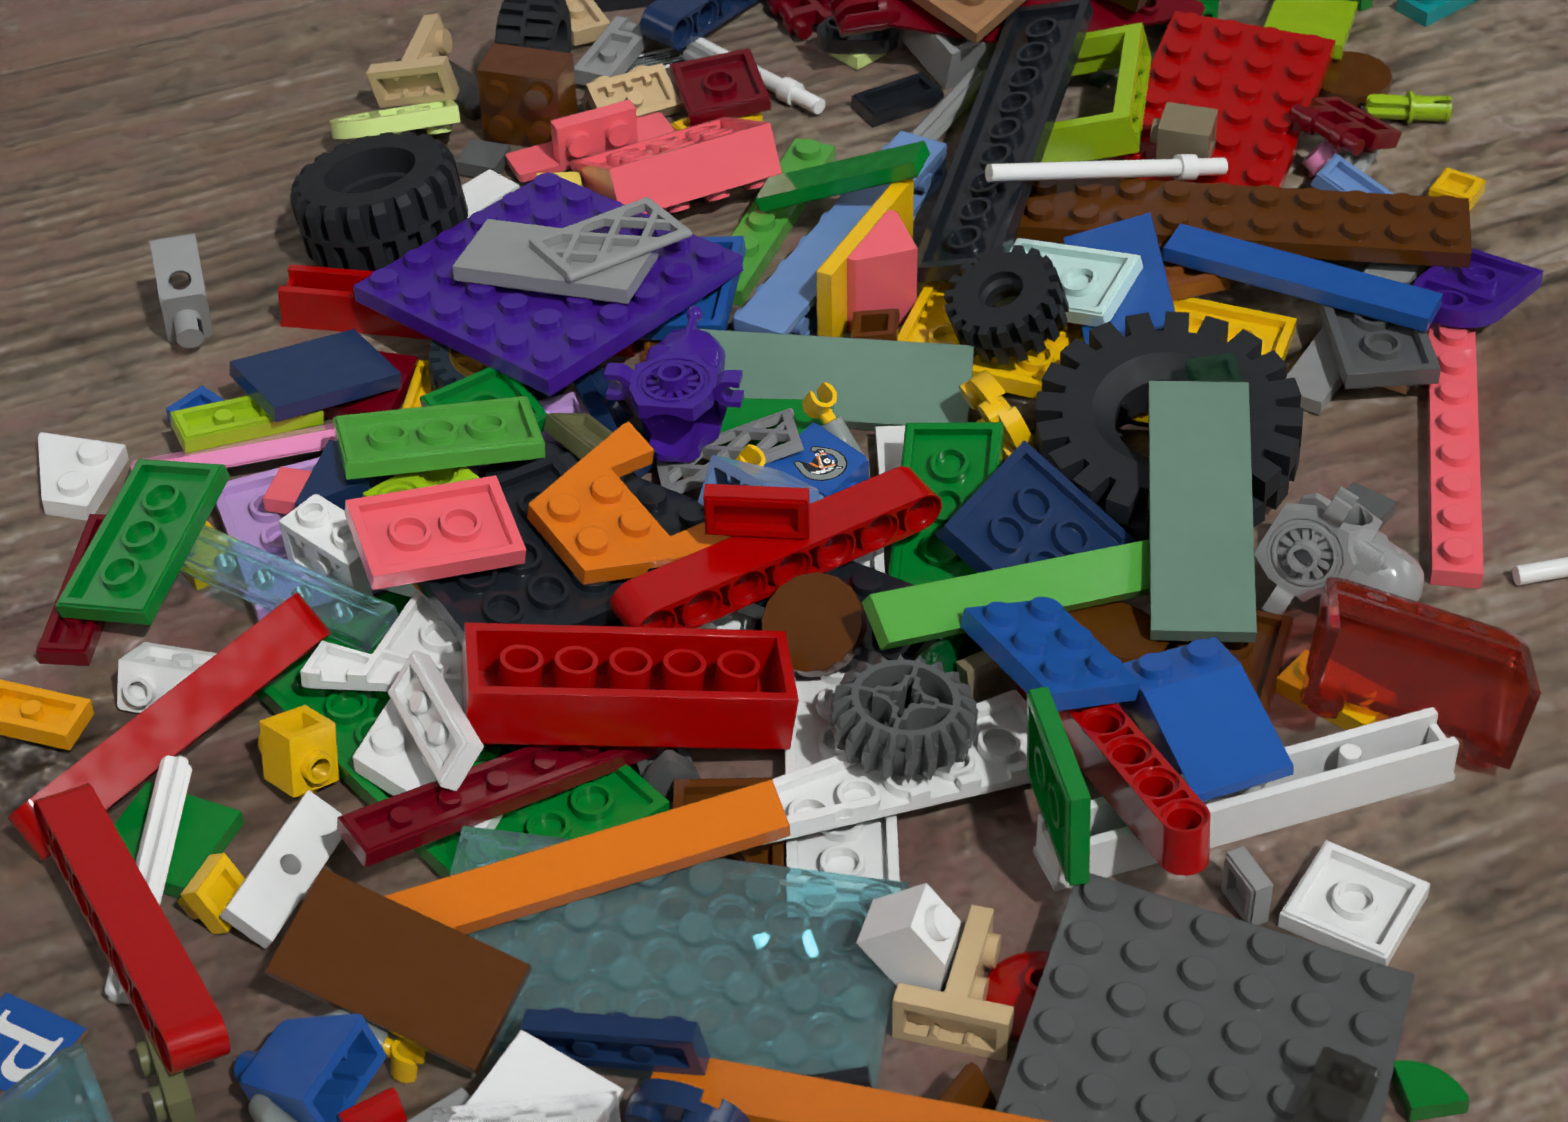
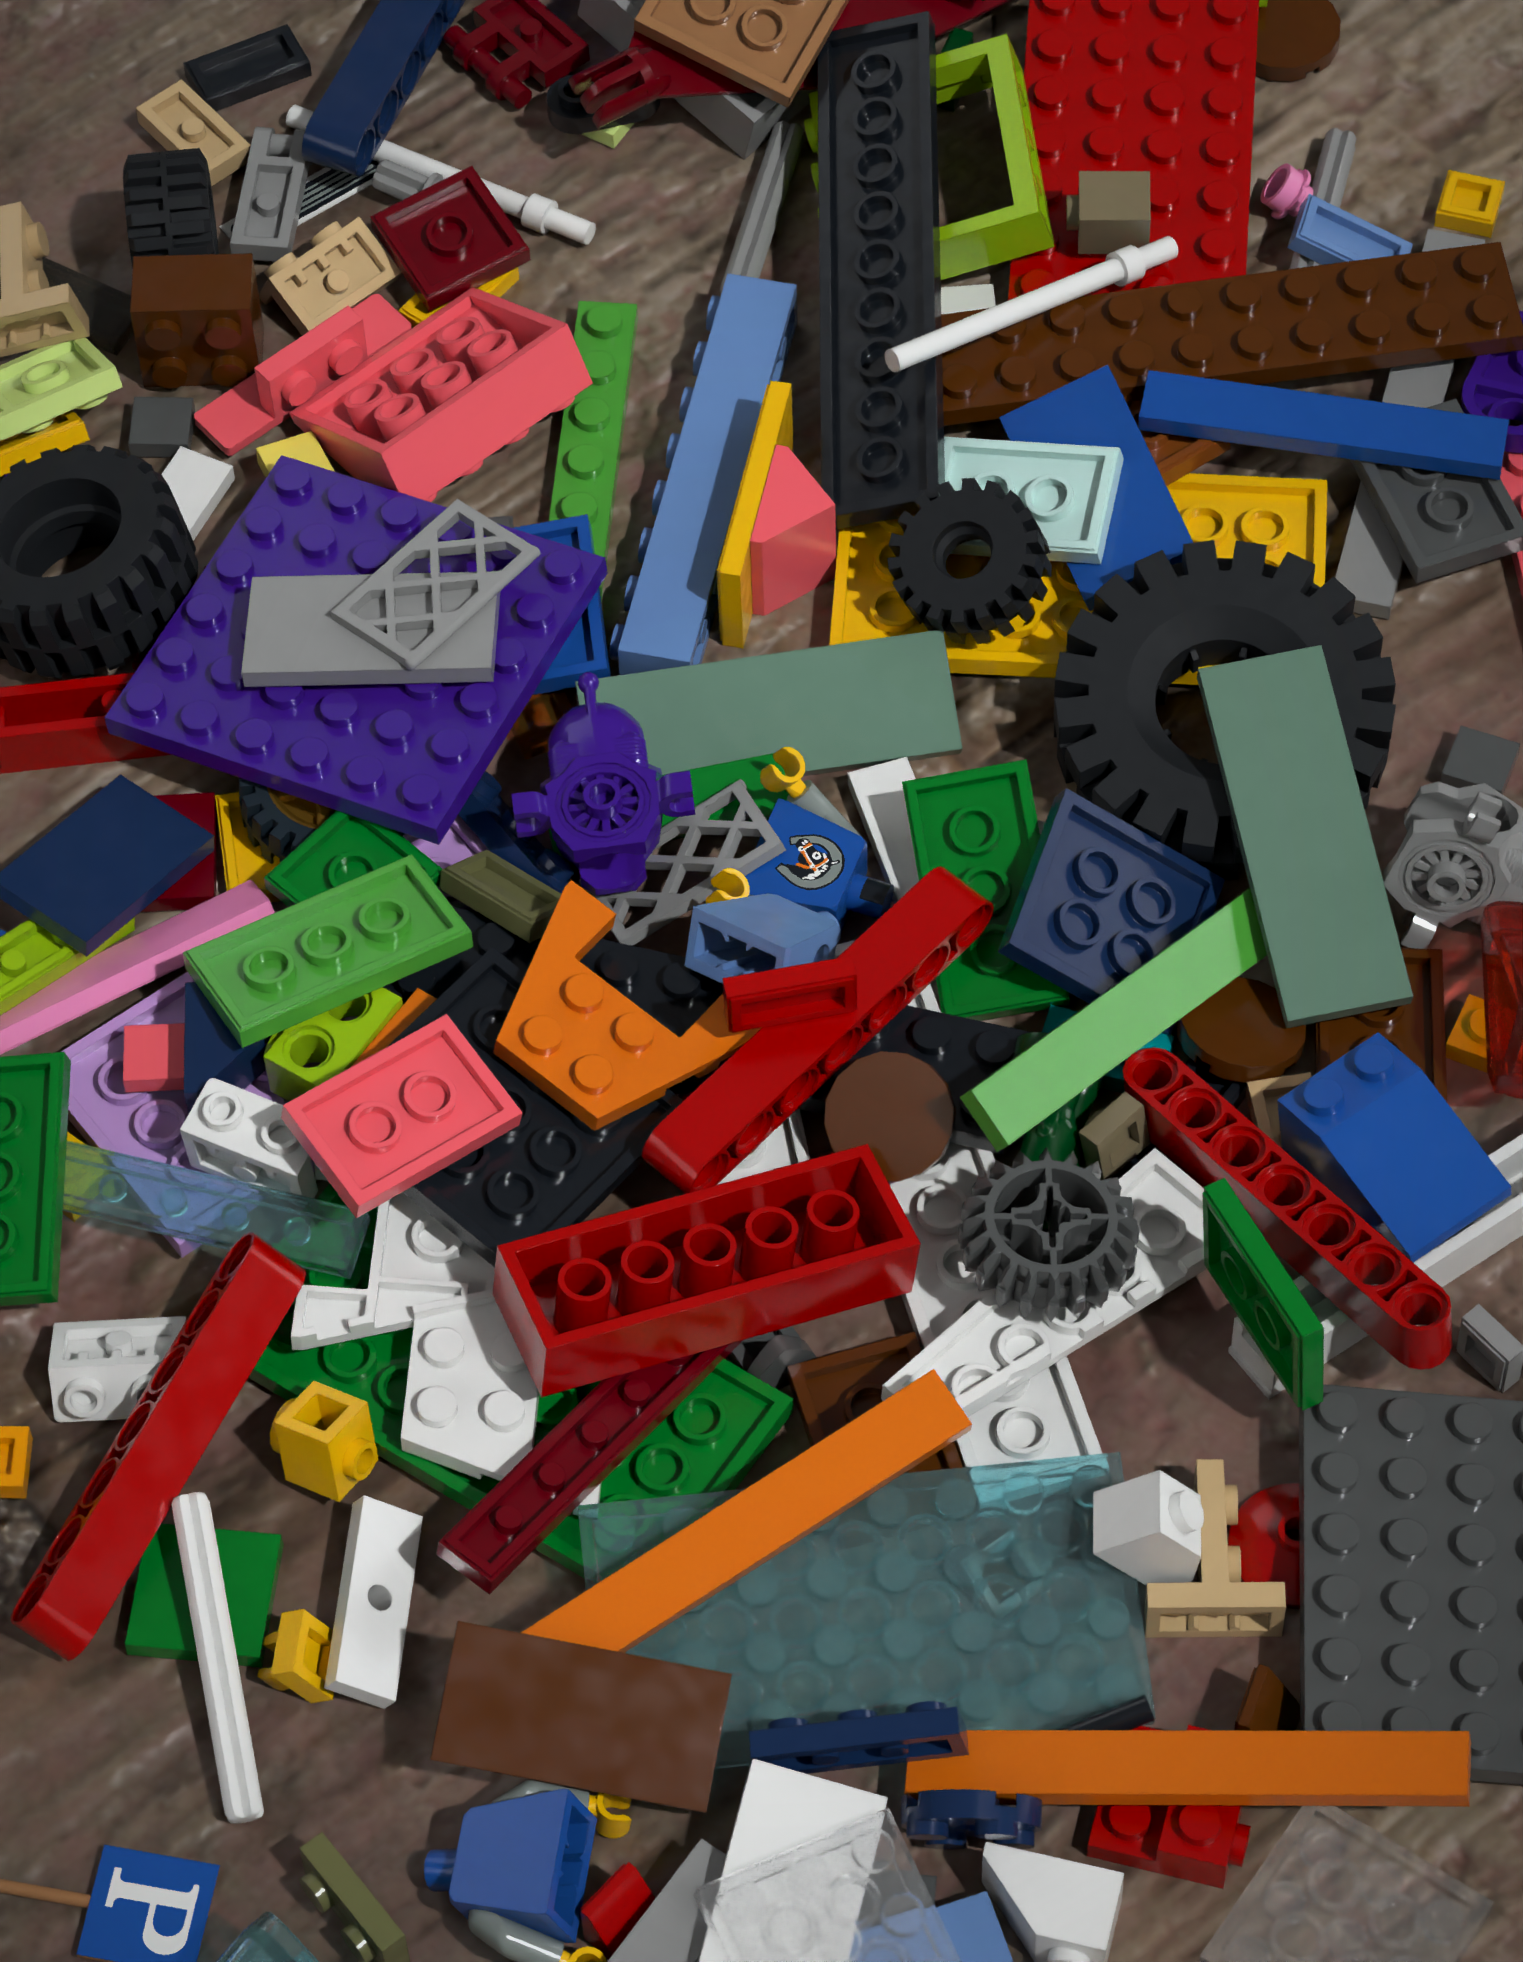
camera: 15 degrees left, 15 degrees up
red beam [33,783,231,1075] -> none
white tile [388,650,484,791] -> none
green tile [755,140,930,212] -> none
black tile [851,72,944,128] -> none
reddish brown slope [851,309,900,341] -> none
yellow plate [959,370,1035,460] -> none
blue plate [960,597,1141,711] -> none
clear green tile [1185,352,1243,382] -> none
dark red plate [1289,96,1402,156] -> none
lime axle [1365,91,1452,124] -> none

